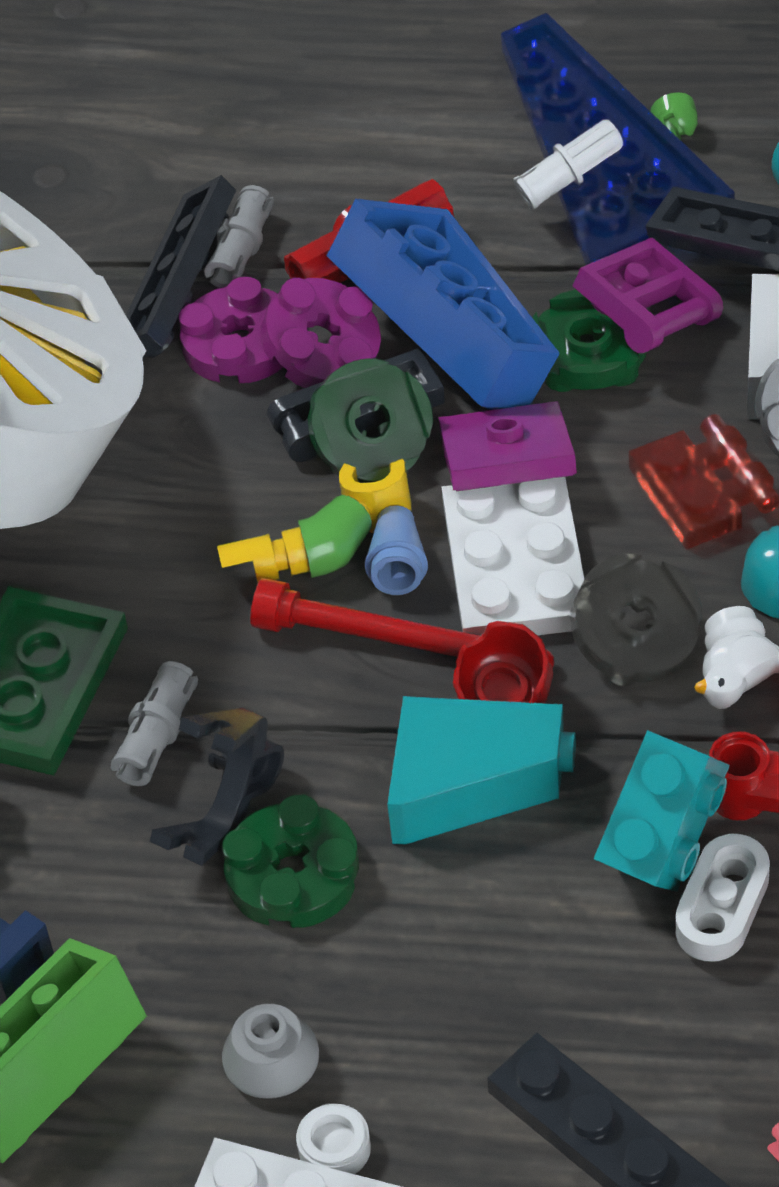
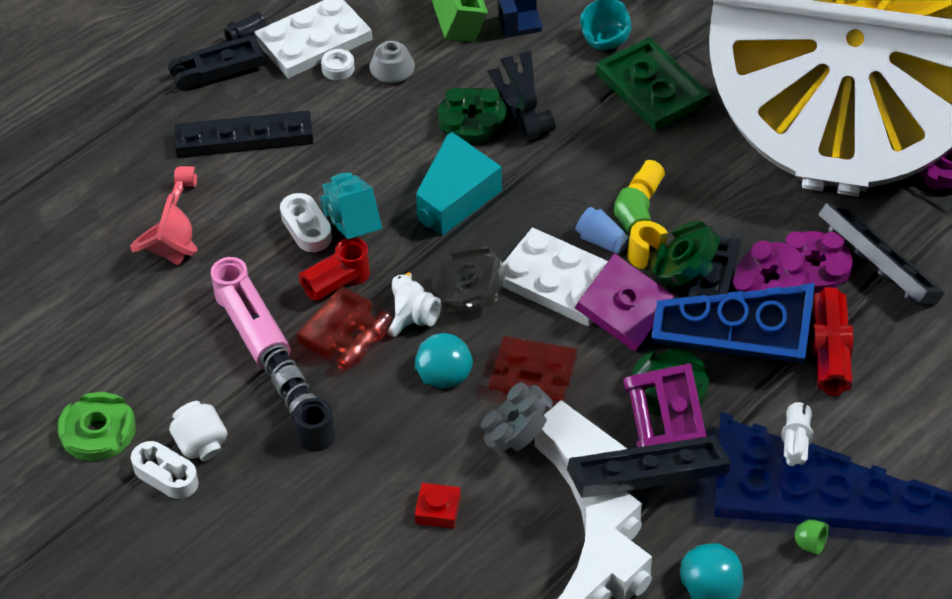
camera: 125 degrees right, 0 degrees up
light grey pin [110,661,198,786] -> none
light grey pin [204,185,274,288] -> none
red piece [250,578,555,668] -> none
red hair [452,621,553,704] -> none

